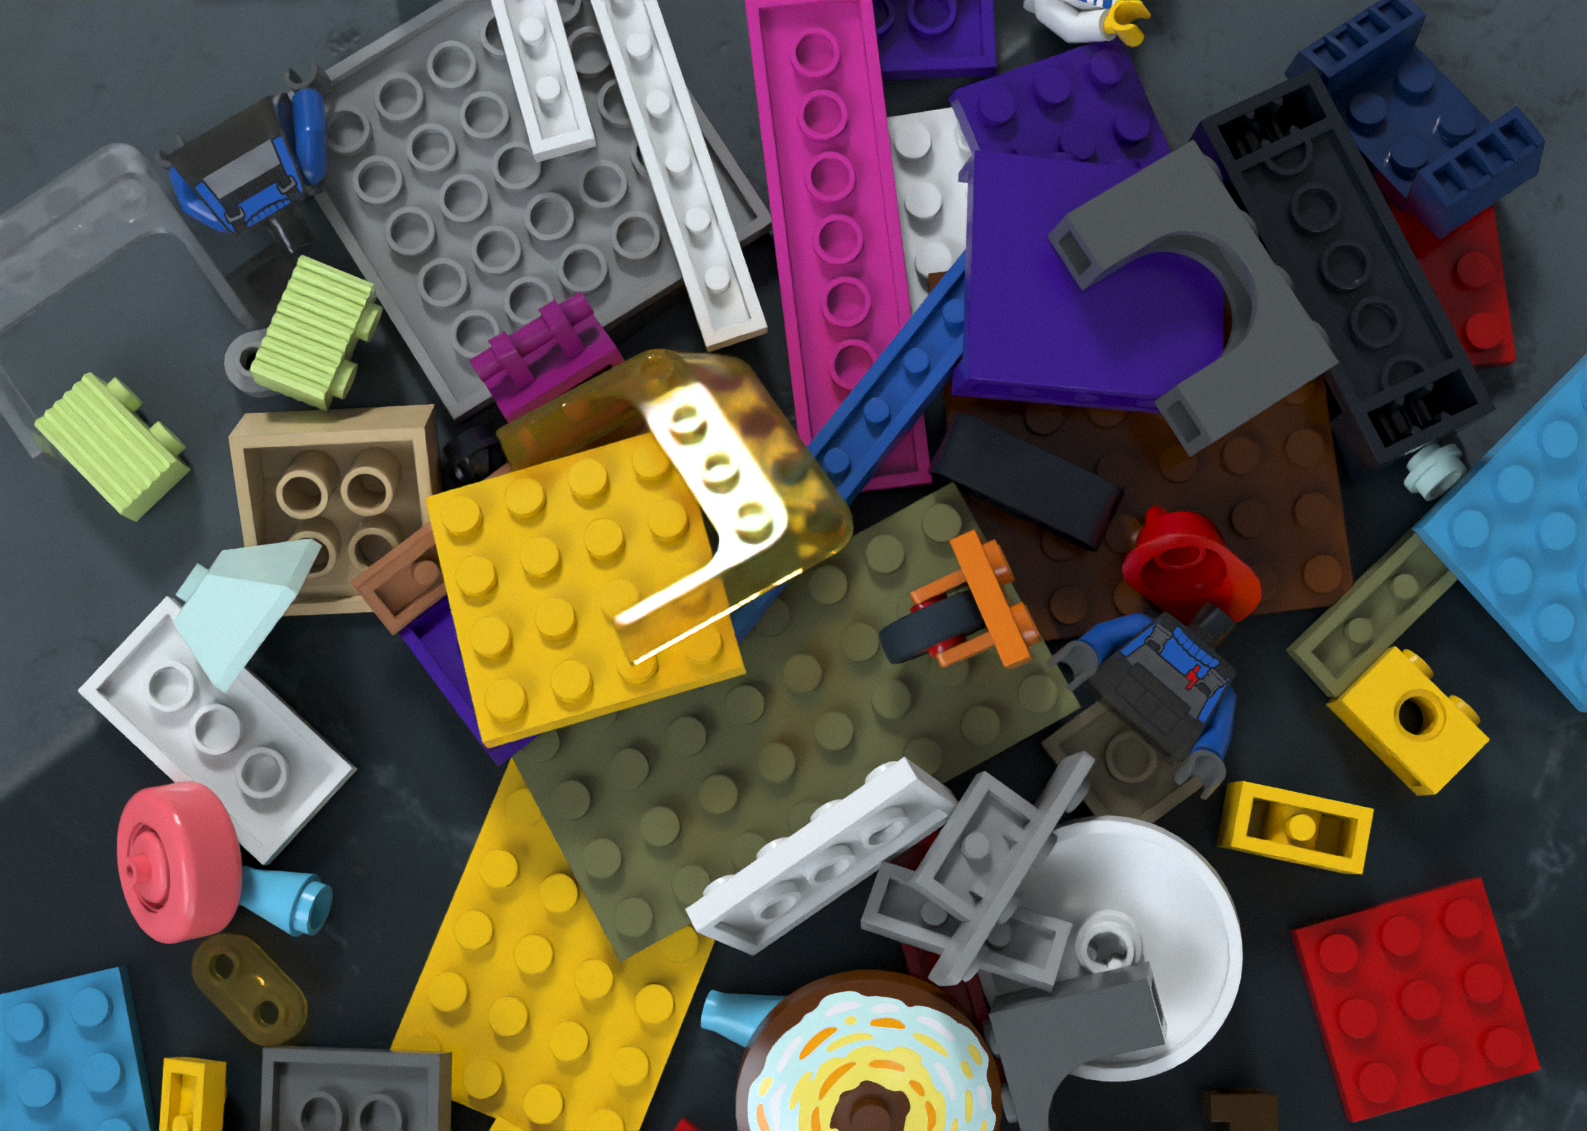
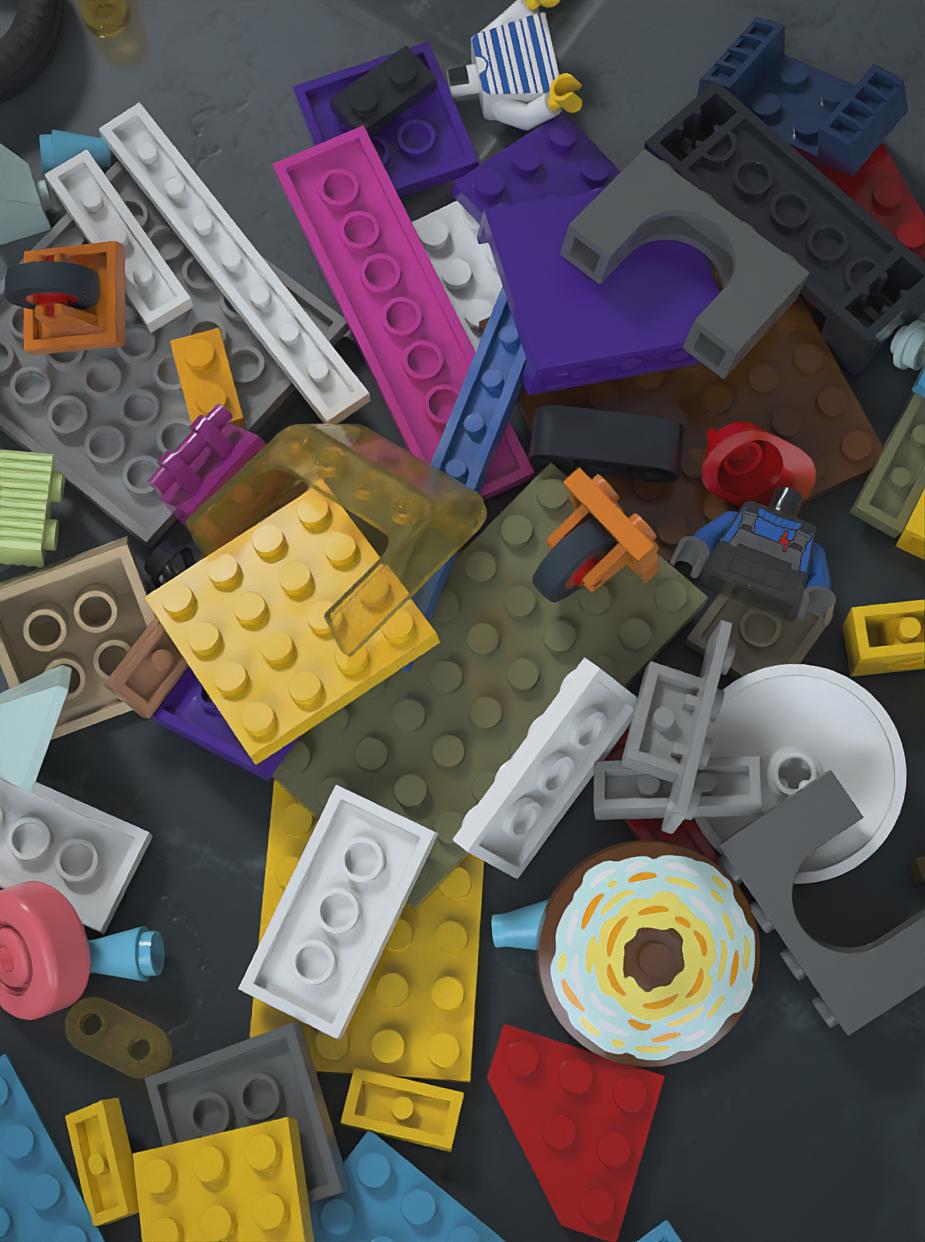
camera: 15 degrees left, 10 degrees down
none -> orange plate [5,241,125,355]
none -> light orange plate [170,328,246,428]
none -> white plate [238,785,439,1039]

